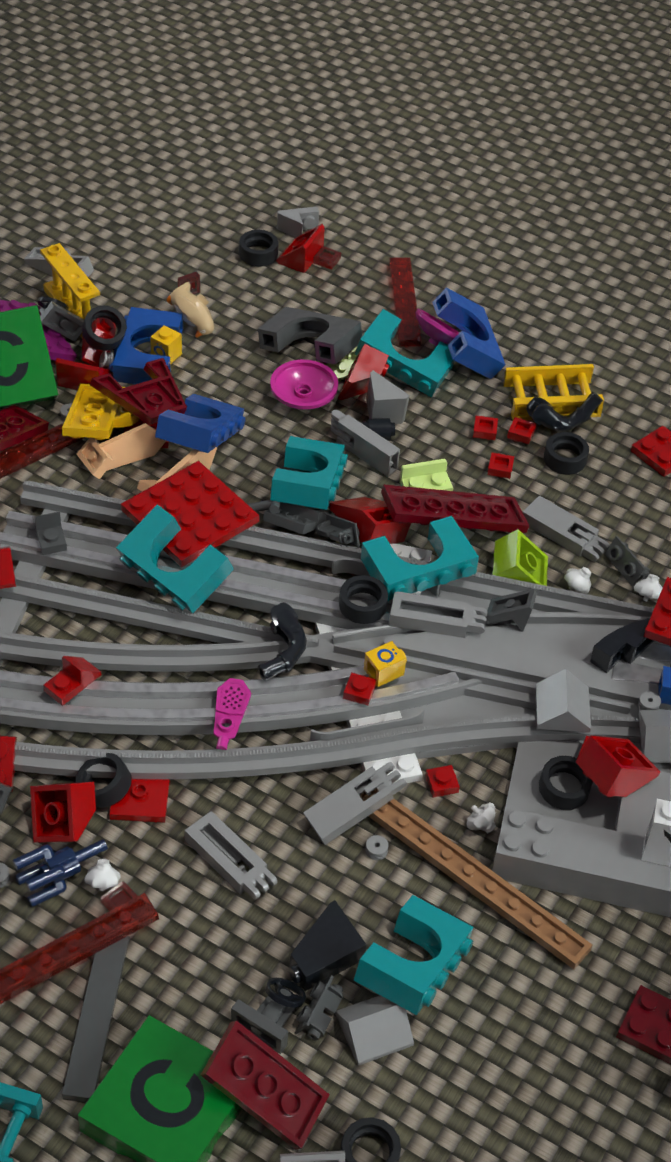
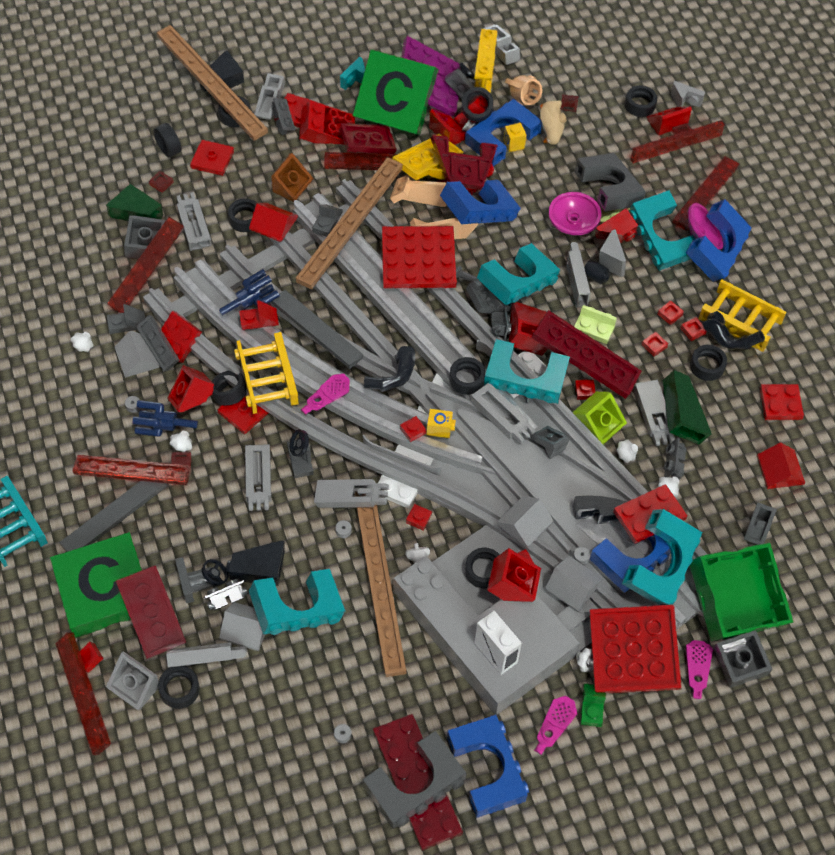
camera: 40 degrees right, 10 degrees up
teal arch [116,504,234,613] -> none
none -> light grey hinge [166,642,247,667]
none -> dark blue plant [218,269,280,316]
none -> yellow fence [234,332,299,414]
none -> dark grey tile [272,290,363,369]
none -> dark grey piece [287,429,314,478]
none -> medium nougat plate [296,157,403,290]
none -> light grey piece [334,724,351,744]
none -> light nougat helmet [505,75,542,106]
none -> red plate [574,380,596,400]
none -> clear red tile [630,120,725,163]
none -> dark green slope [662,370,712,445]

